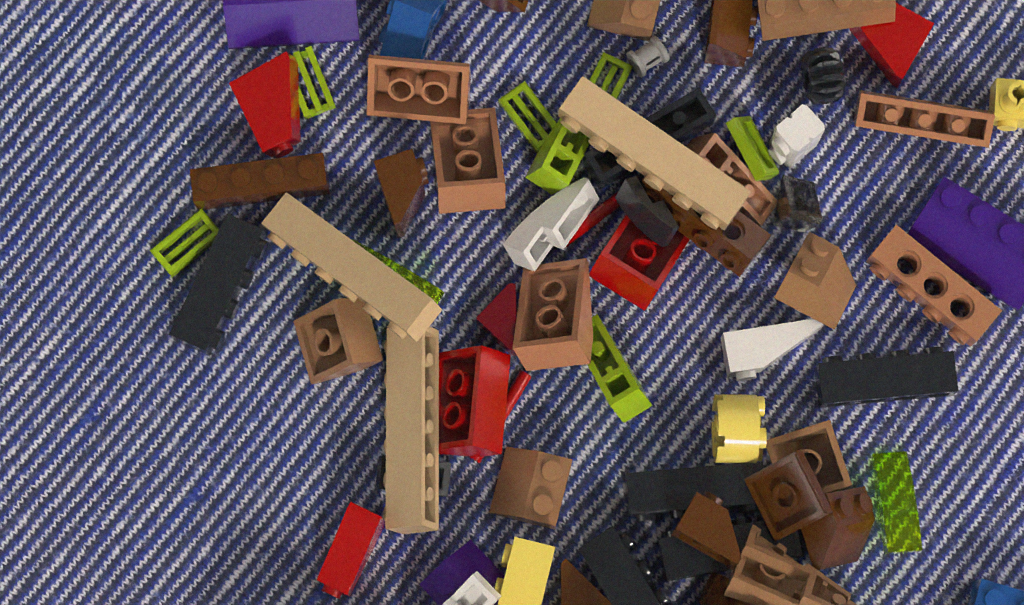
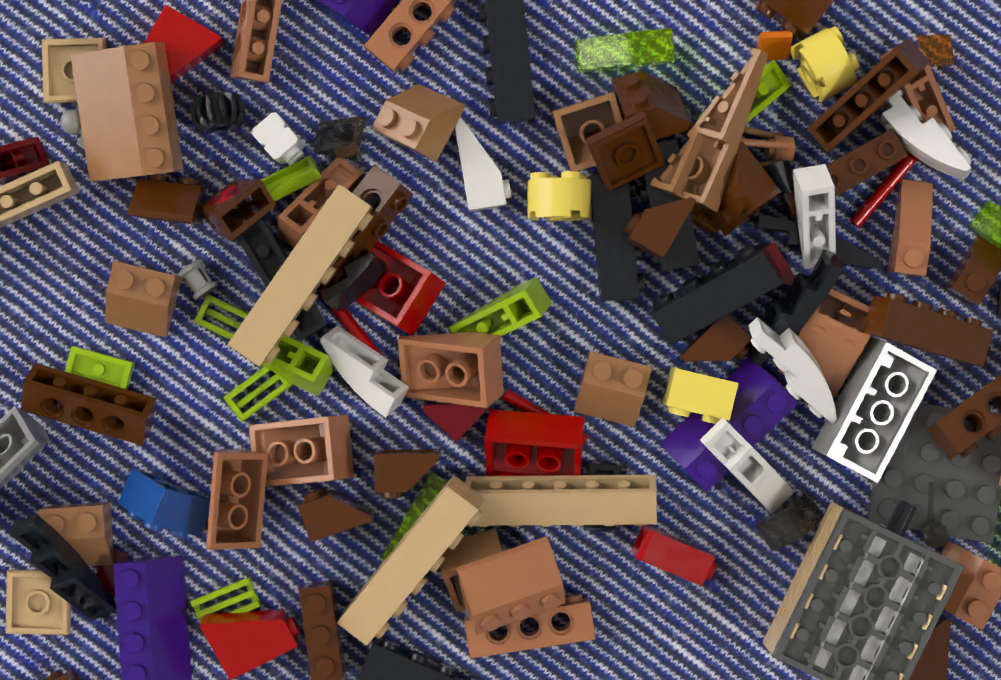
camera: 85 degrees left, 10 degrees up
none -> reddish brown torso [199,179,276,241]
none -> reddish brown slope [374,449,441,498]
none -> nougat slope [456,536,566,635]
none -> nougat brick [464,594,596,659]

